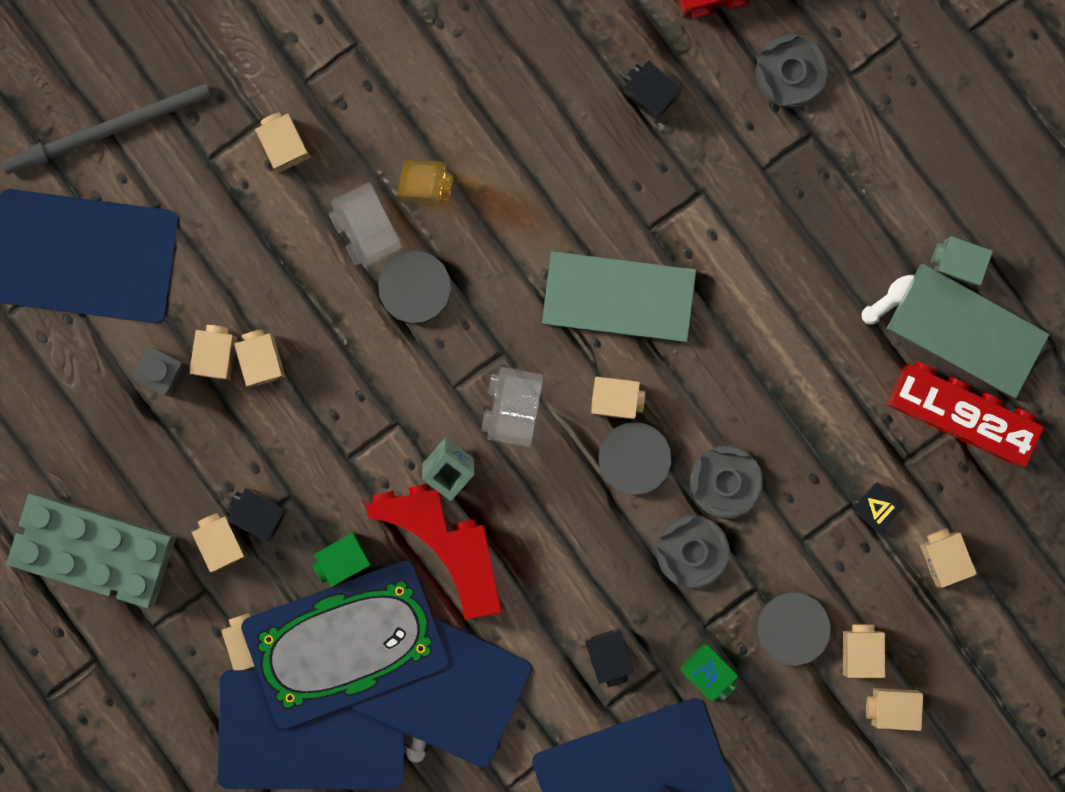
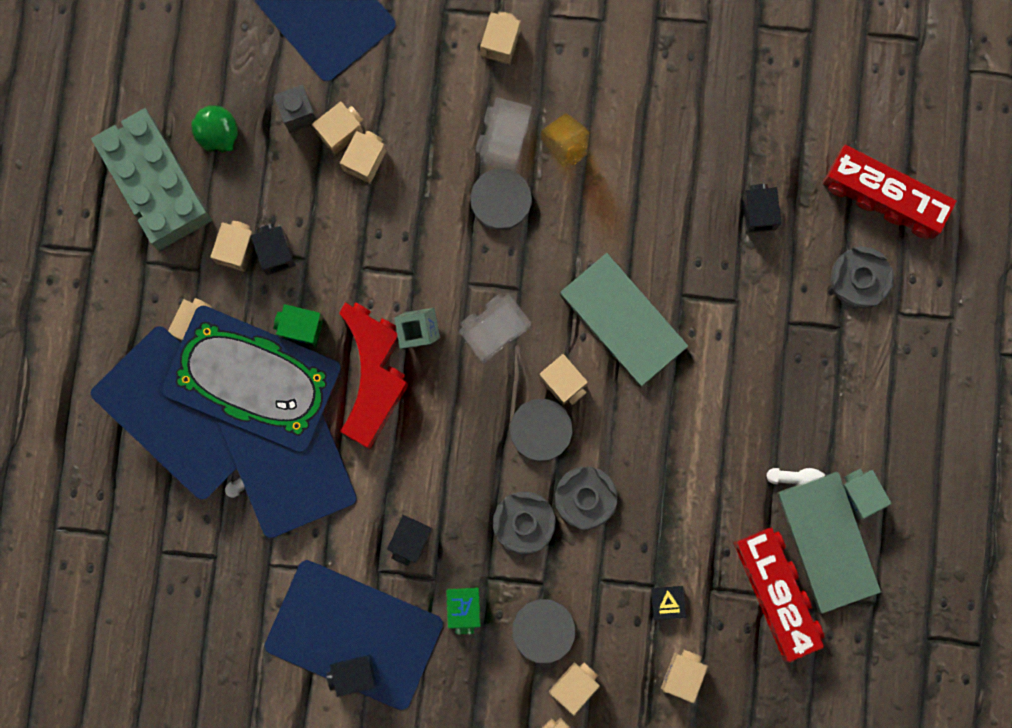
camera: 40 degrees right, 5 degrees down
none -> green hair [191,105,238,153]

